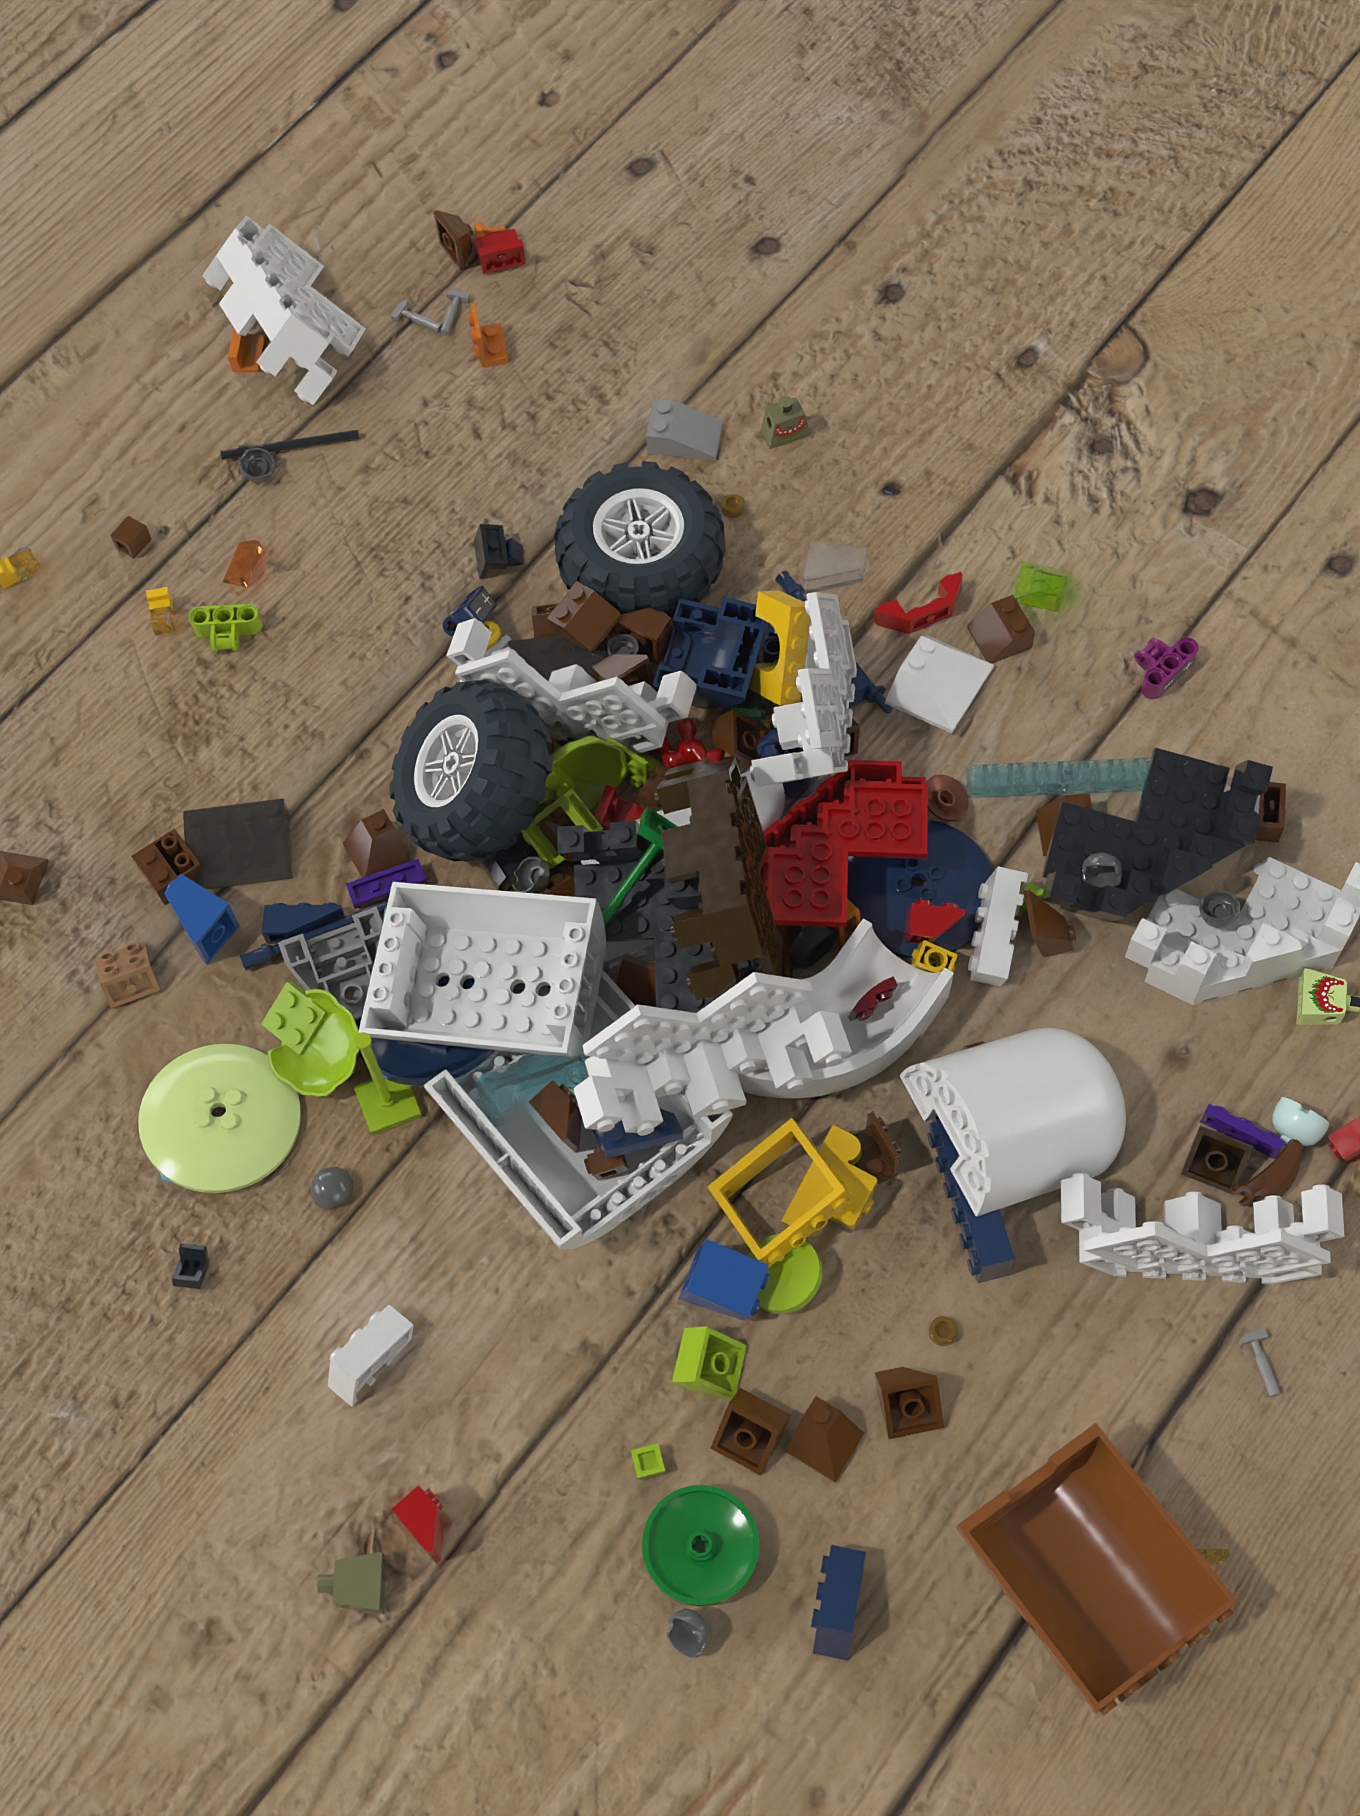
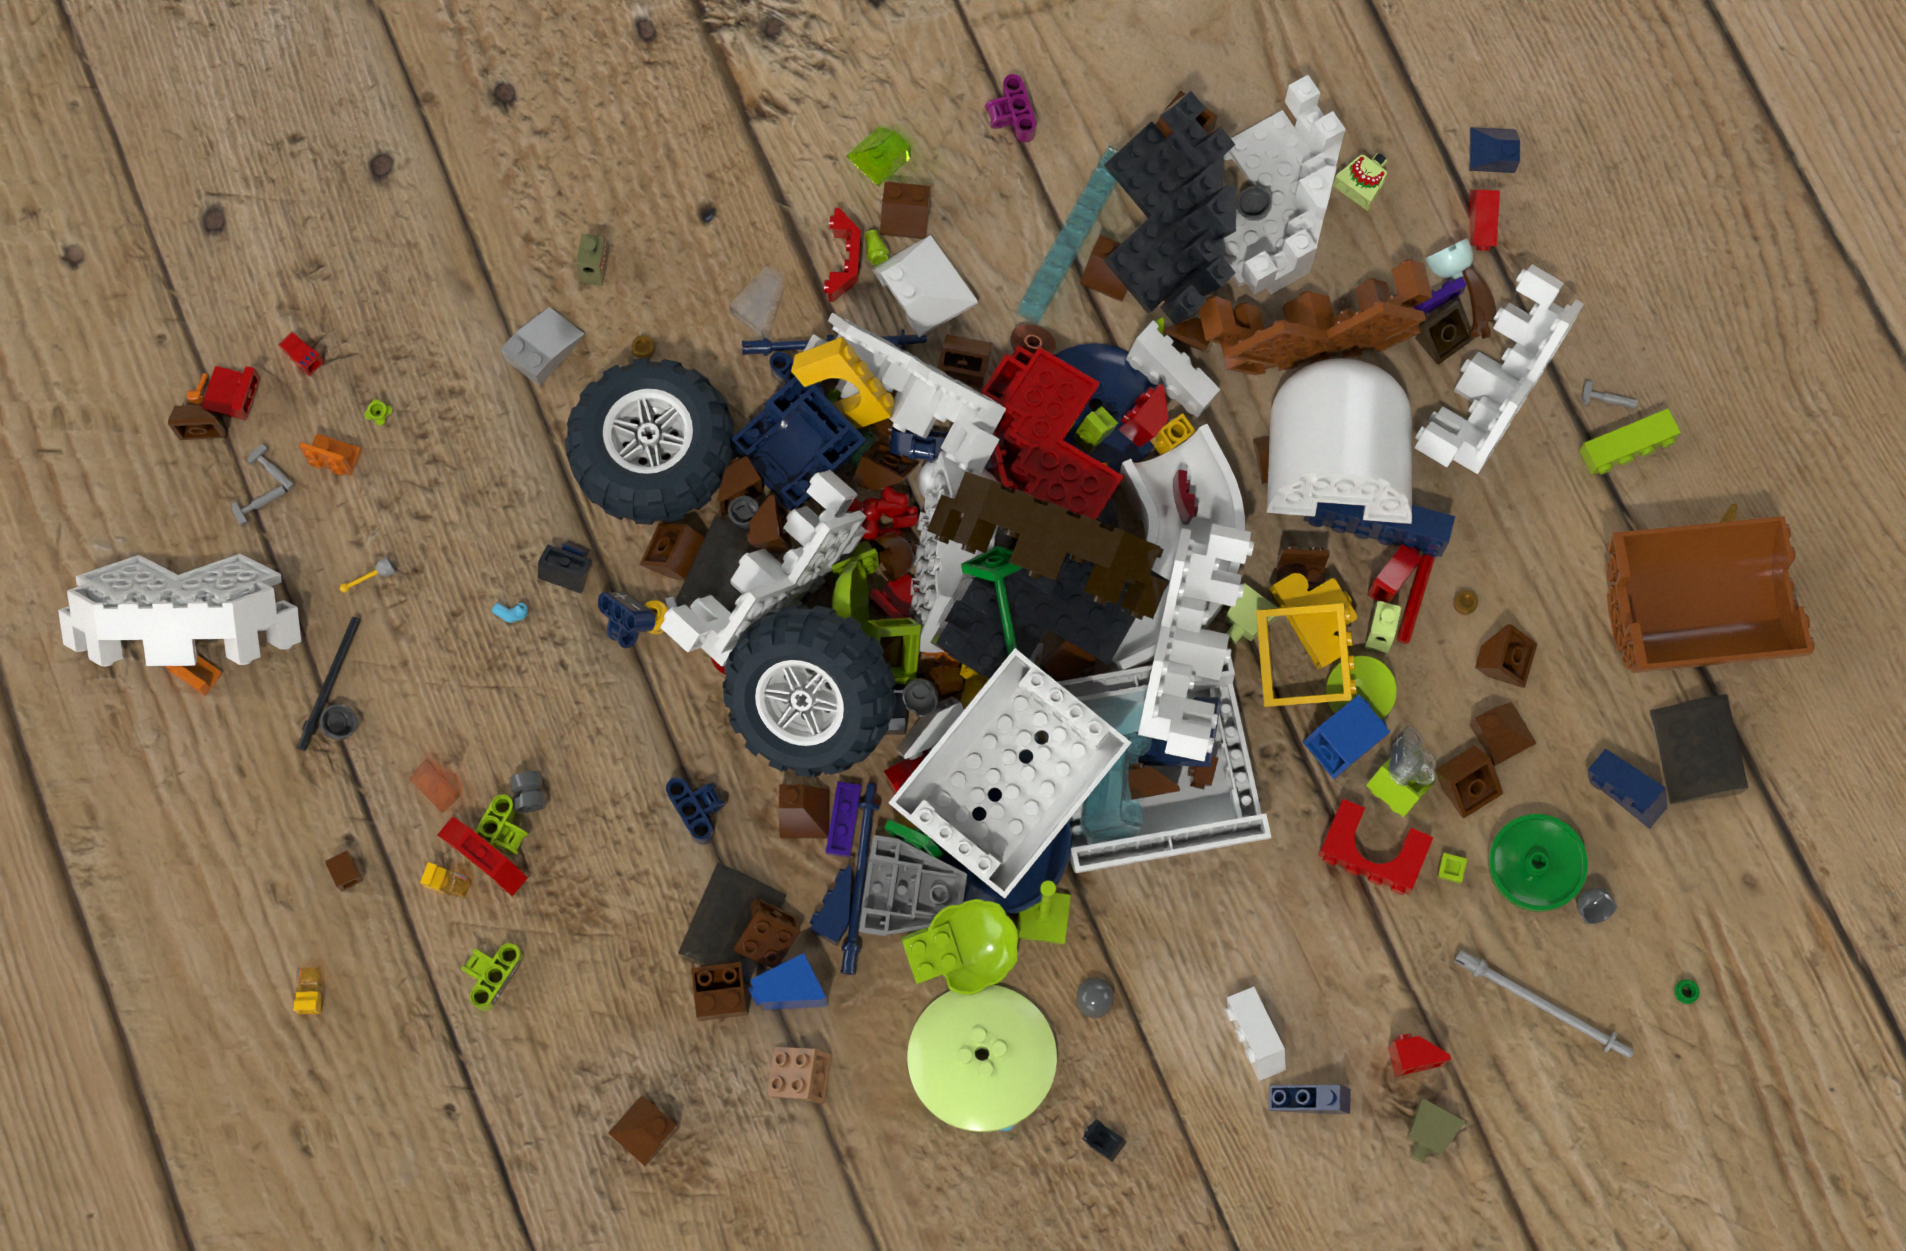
camera: 65 degrees left, 10 degrees up
reddish brown slope [547,581,622,653] -> none
dark grey hair [1082,852,1122,887] -> none
none -> red leg [278,332,324,377]
none -> hinge [340,556,396,593]
none -> lime plate [364,399,392,426]
none -> red slope [437,817,528,897]
none -> lime beam [460,943,523,1011]
none -> medium azure arm [492,602,528,623]
none -> dark grey wheel [510,771,546,813]
none -> dark blue beam [666,777,726,845]
none -> reddish brown bracket [734,898,801,968]
none -> lime cone [864,230,889,265]
none -> reddish brown slope [938,334,992,387]
none -> lime brick [1073,406,1118,454]
none -> dark orange brick [1198,259,1433,375]
none -> yellowish green torso [1224,583,1278,644]
none -> slope [1269,1085,1351,1114]
none -> red arch [1318,799,1434,895]
none -> yellowish green torso [1365,601,1401,654]
none -> red slope [1368,544,1422,604]
none -> clear beam [1389,726,1436,786]
none -> red axle [1397,555,1434,644]
none -> light grey bar [1453,949,1634,1058]
none -> lime brick [1579,409,1681,475]
none -> clear smoke slope [1650,694,1749,805]
none -> green plate [1674,979,1700,1004]

